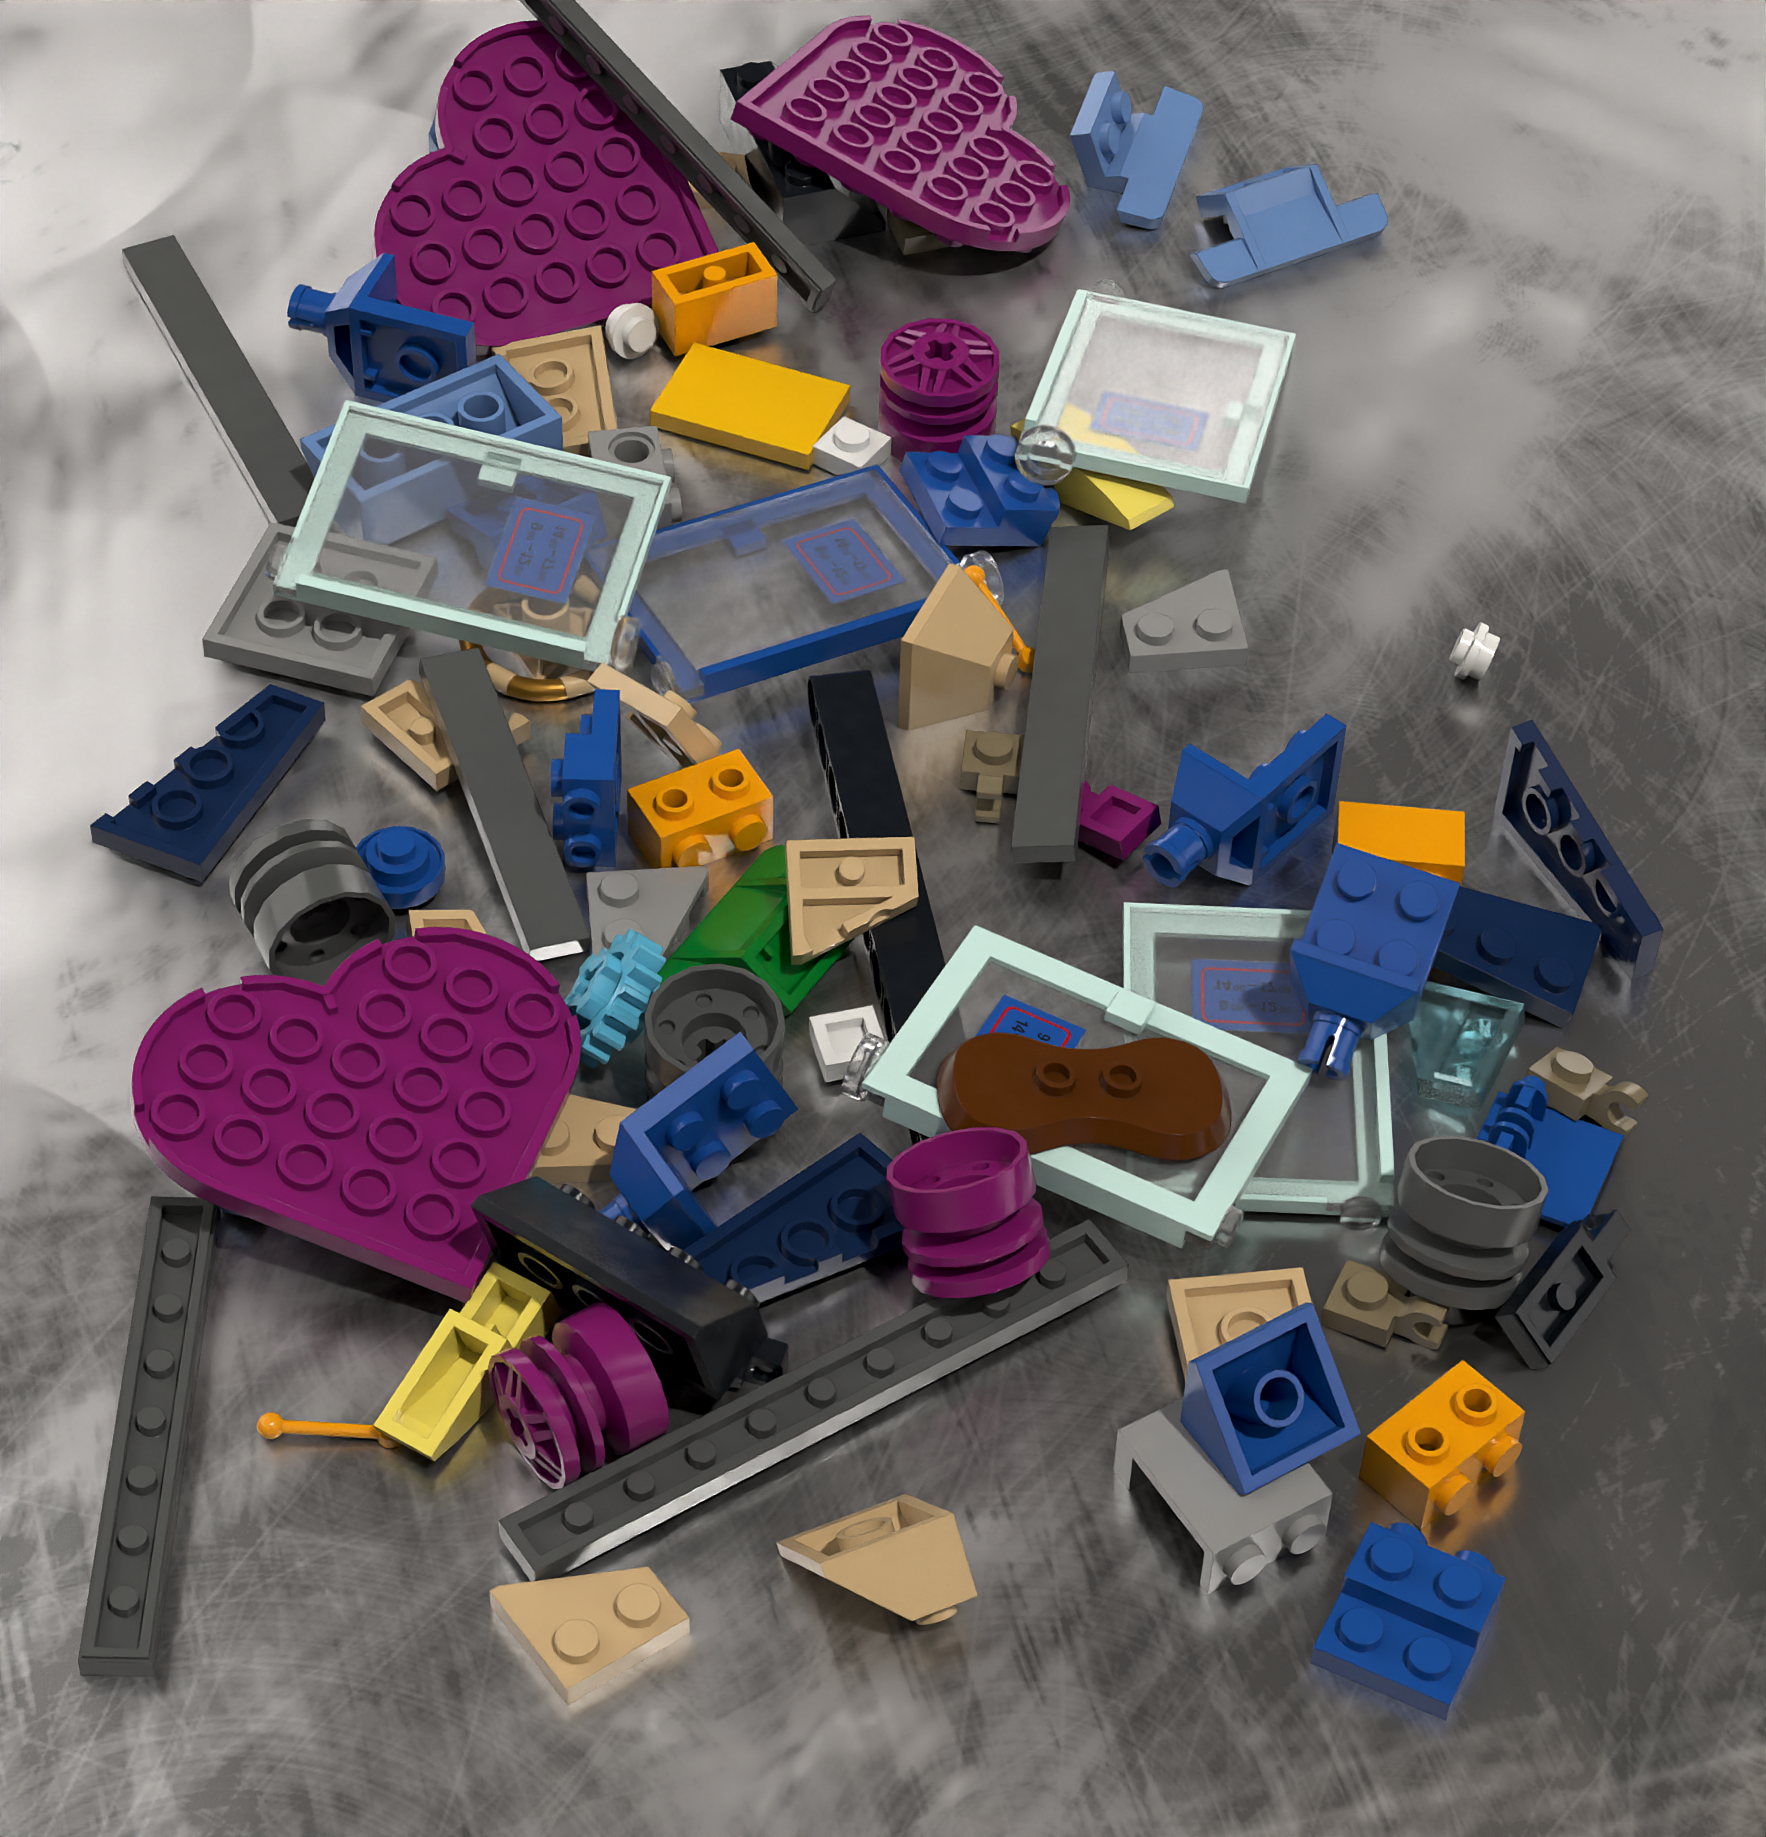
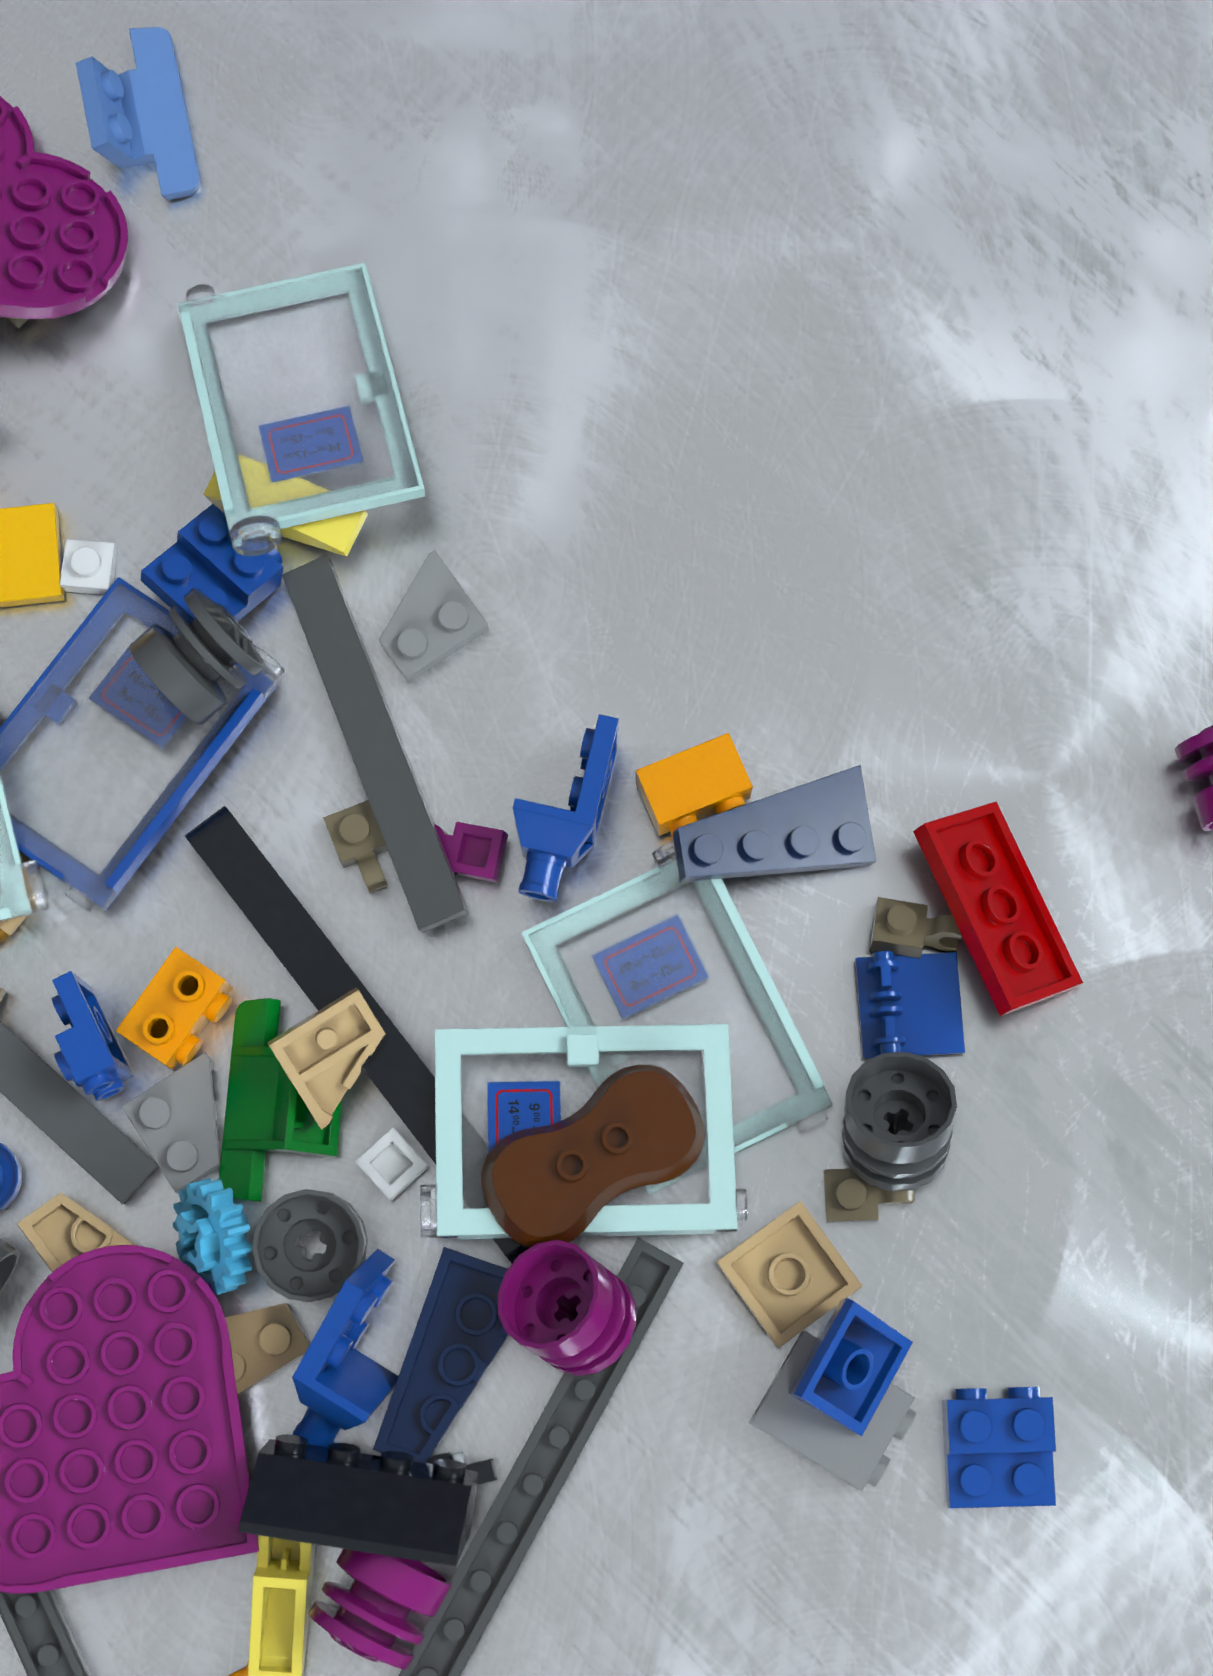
camera: 25 degrees left, 30 degrees up
tan wing [587,662,723,769] -> none
tan slope [776,1494,978,1625] -> none
magenta wheel [878,318,999,462] -> none
tan slope [897,563,1019,731] -> none
light orange hinge [964,565,1035,674] -> none
medium blue plate [1189,164,1388,289] -> none
blue plate [1290,843,1460,1081] -> none
light orange brick [1359,1360,1526,1530] -> none
clear light blue wing [1408,981,1525,1111] -> none
white plate [1449,622,1500,681] -> none
dark blue wing [1494,720,1664,980] -> none
black hinge [1495,1210,1631,1369] -> none
none -> dark grey wheel [129,588,266,725]
none -> red plate [913,801,1083,1016]

